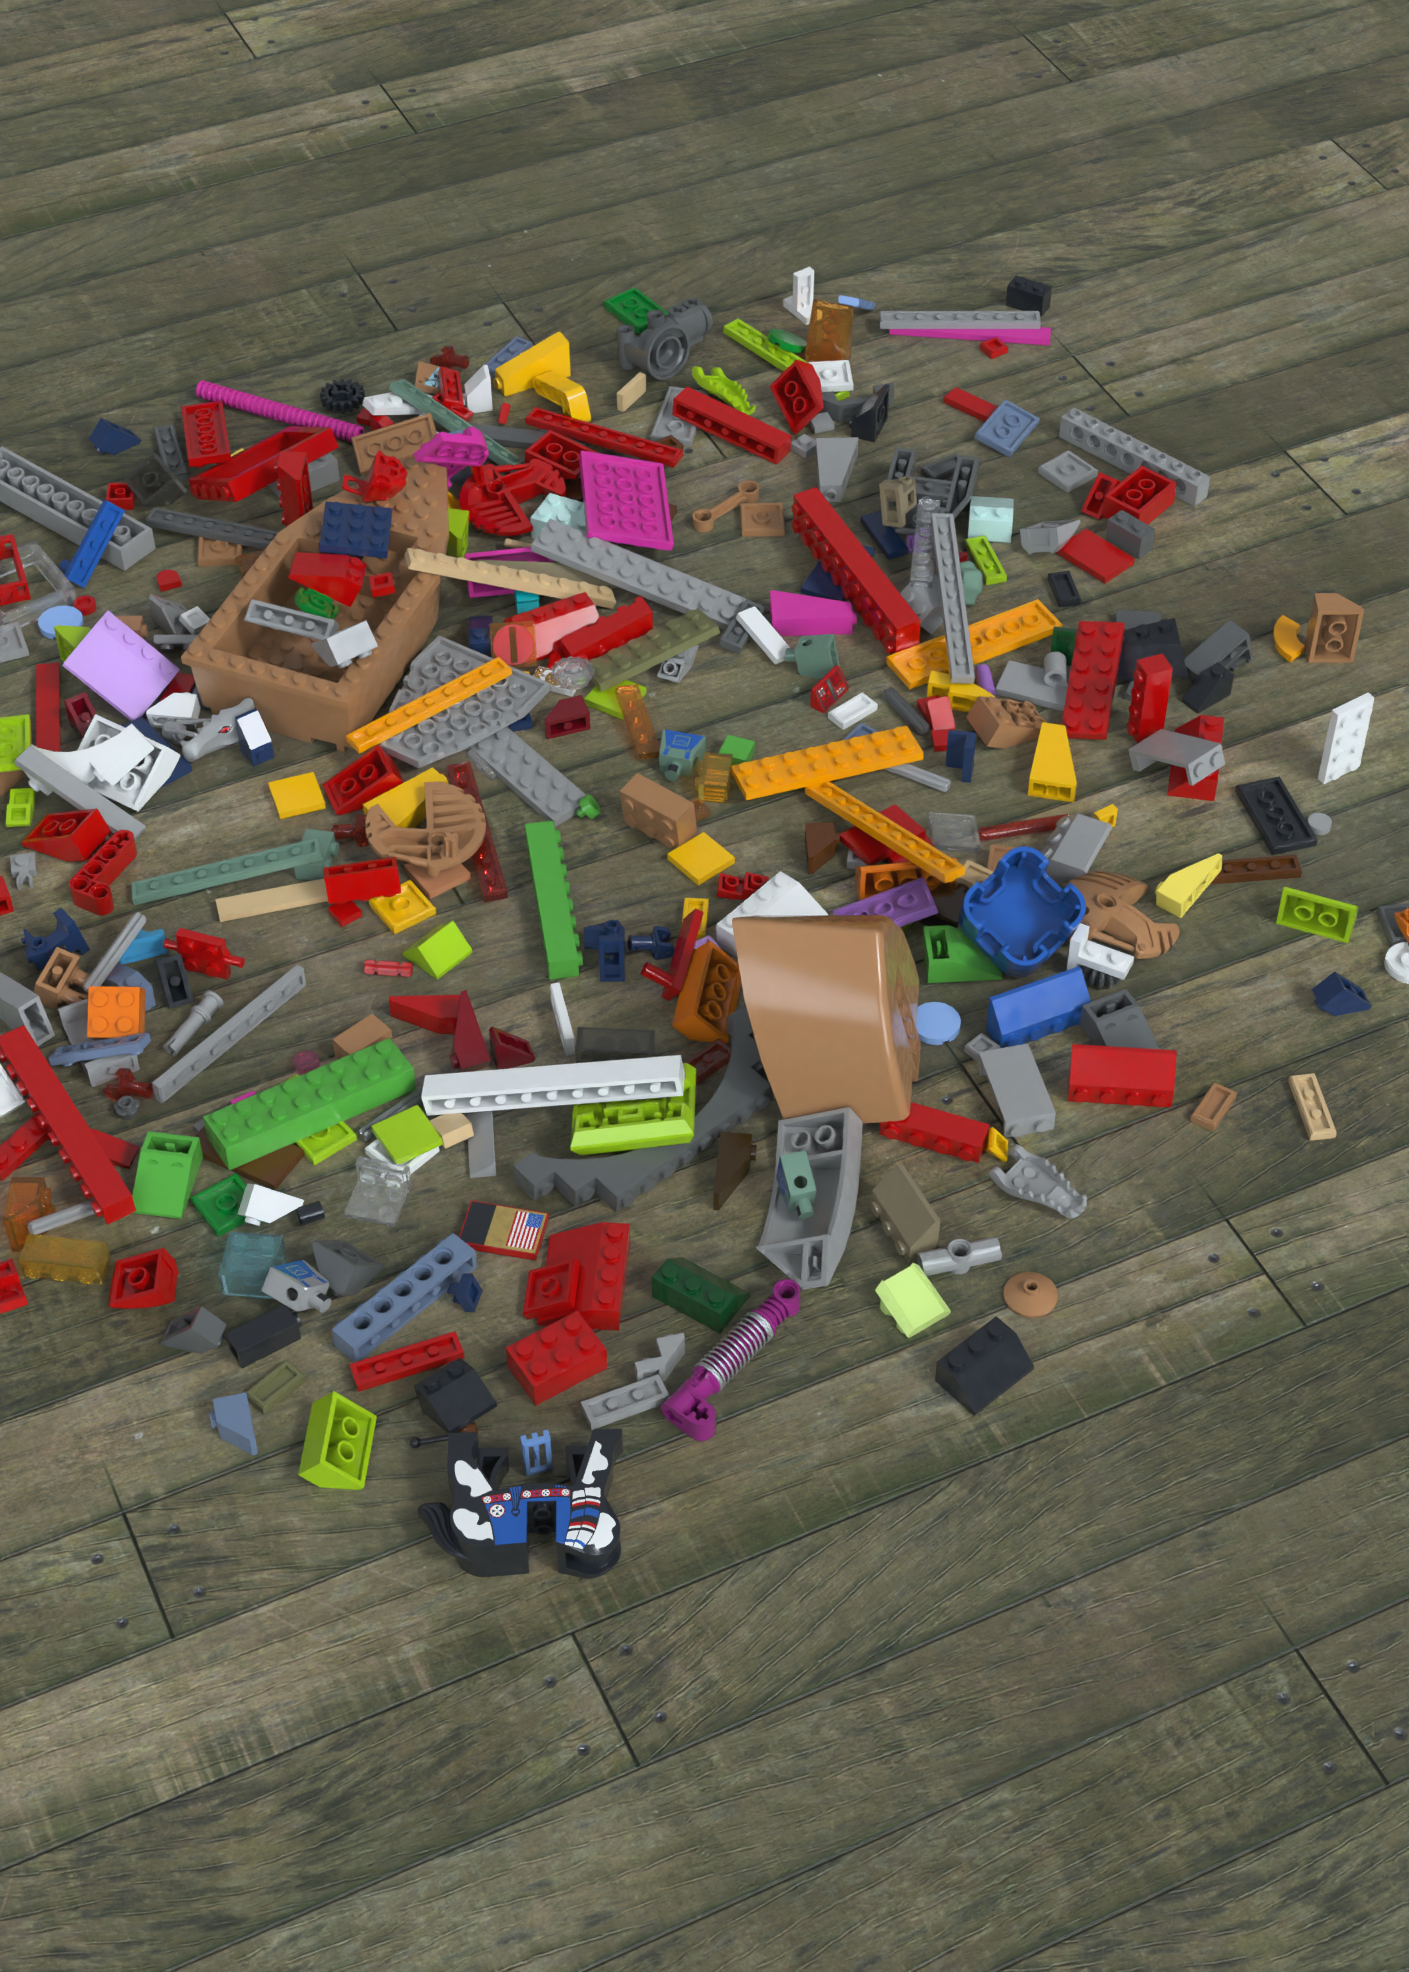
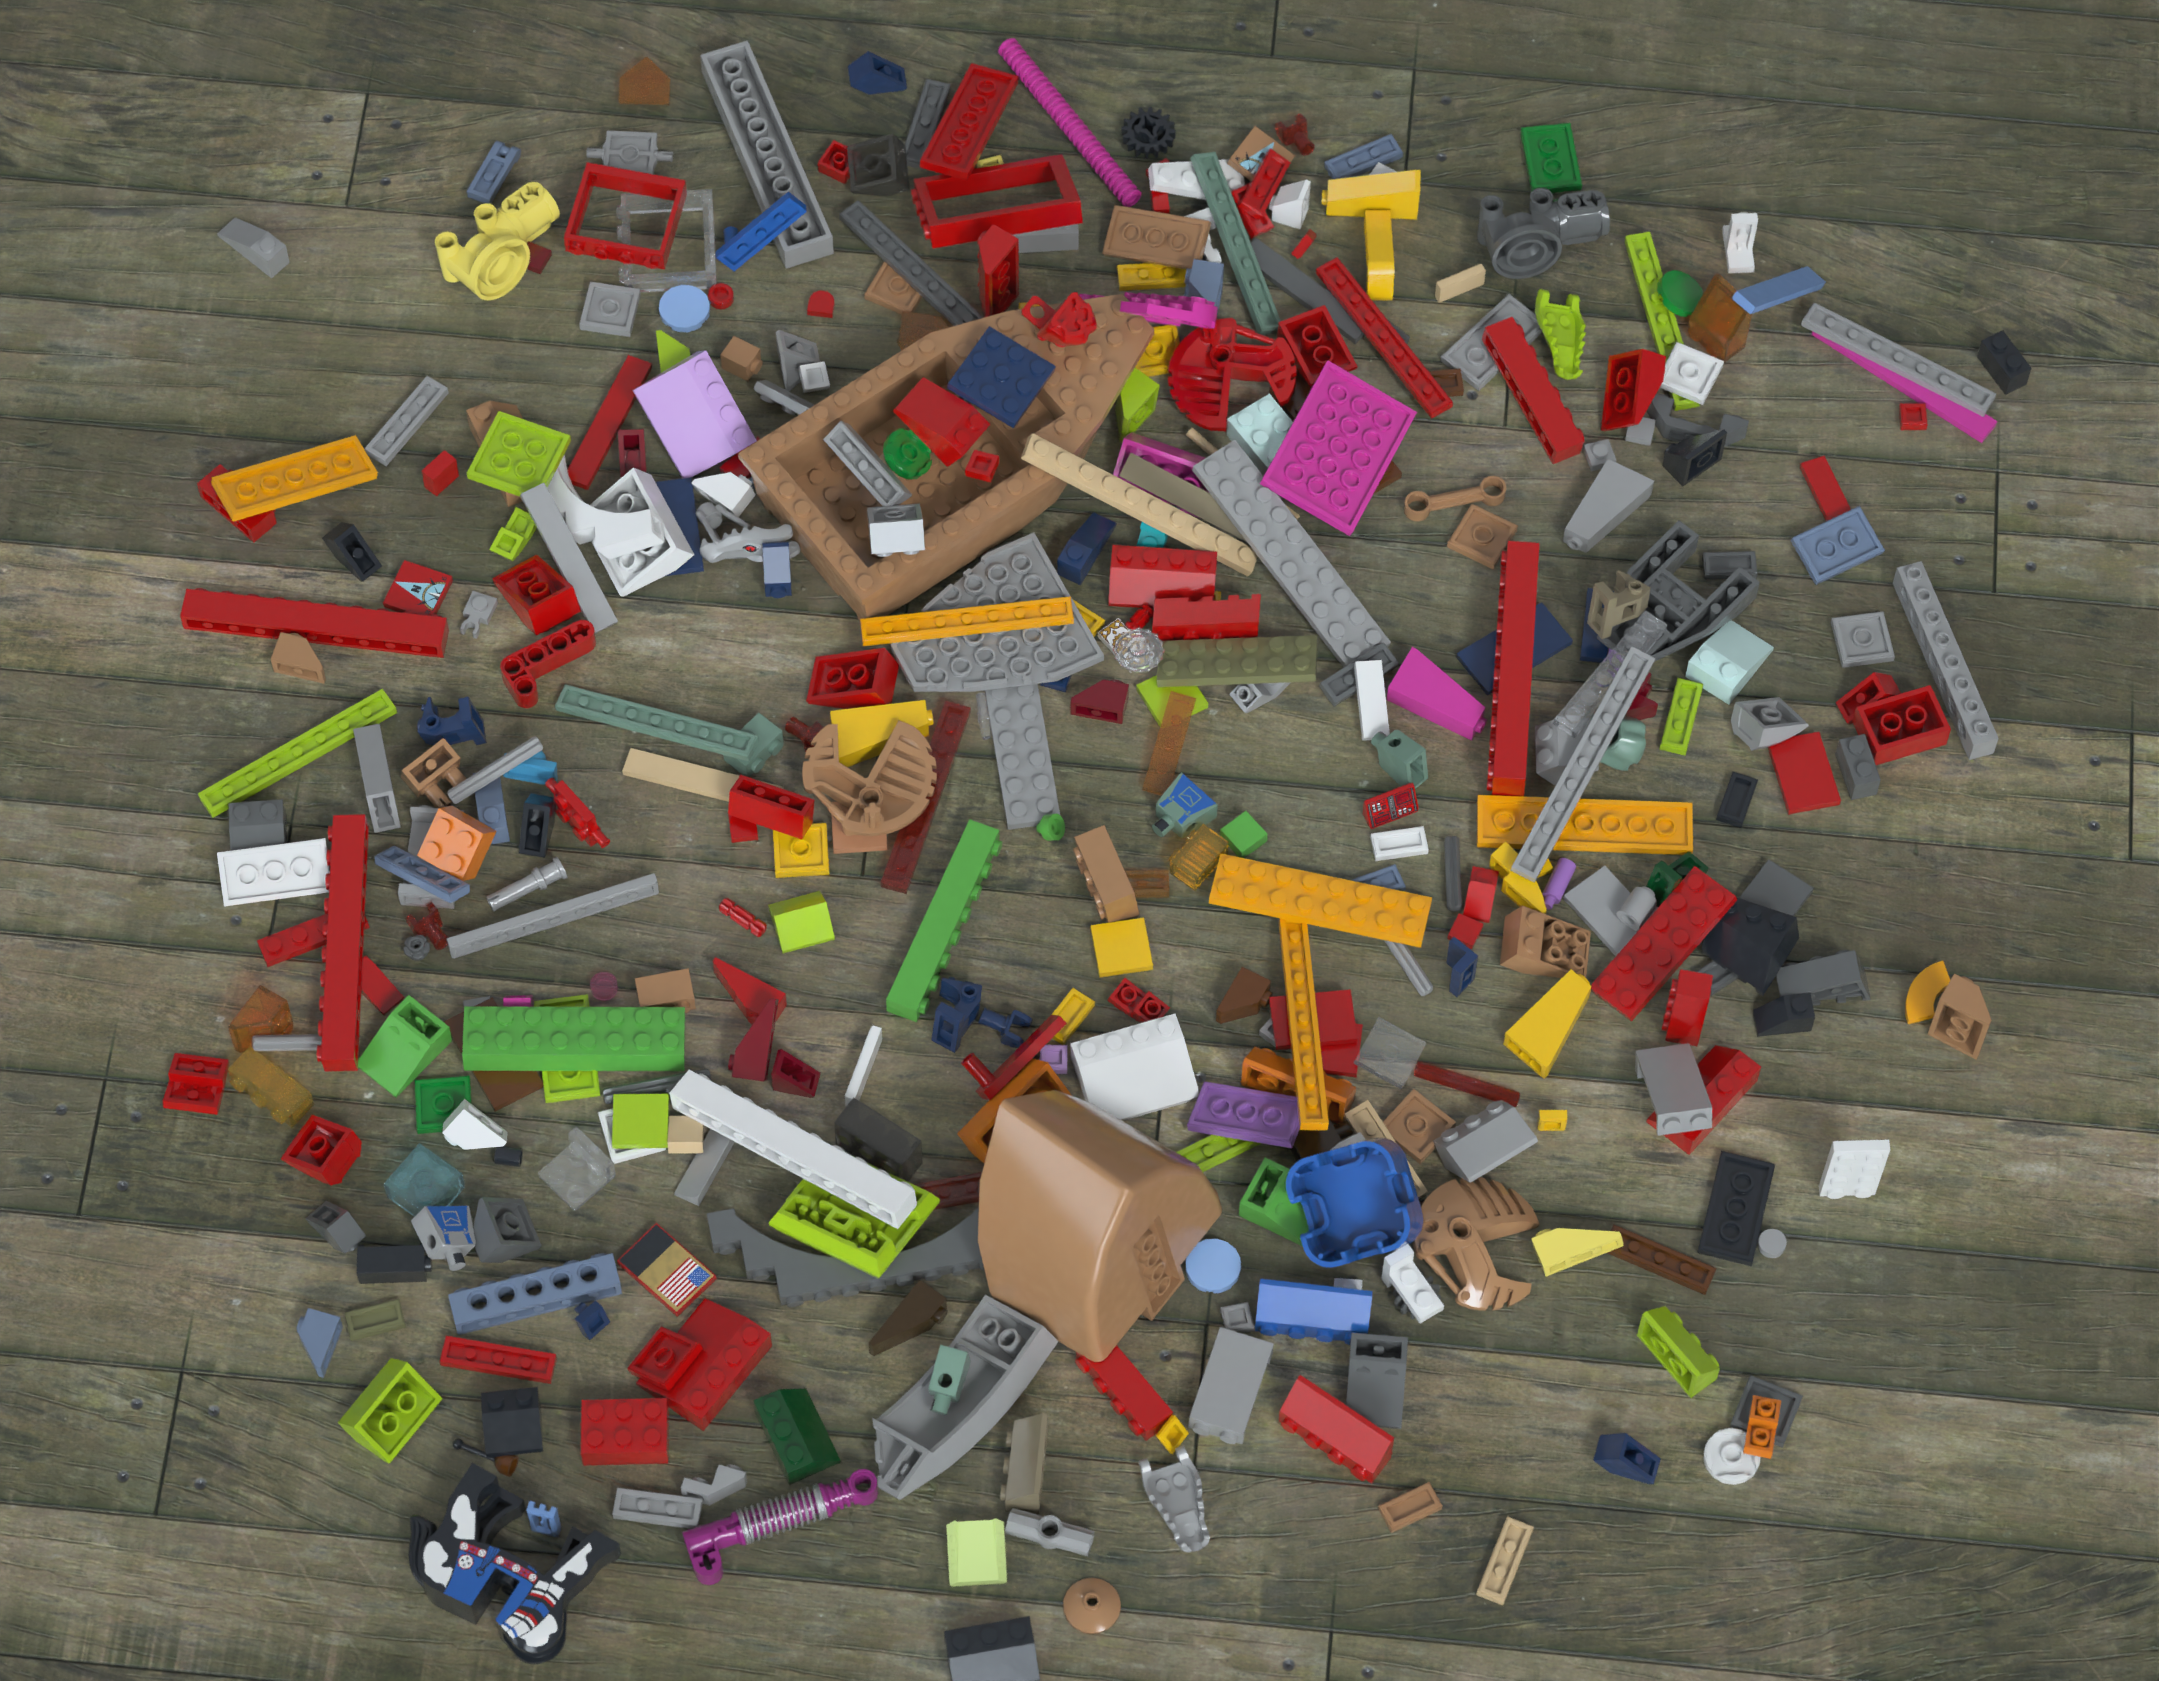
camera: 30 degrees right, 15 degrees up
yellow tile [268,772,326,819] -> none
piece [489,621,537,667] -> none

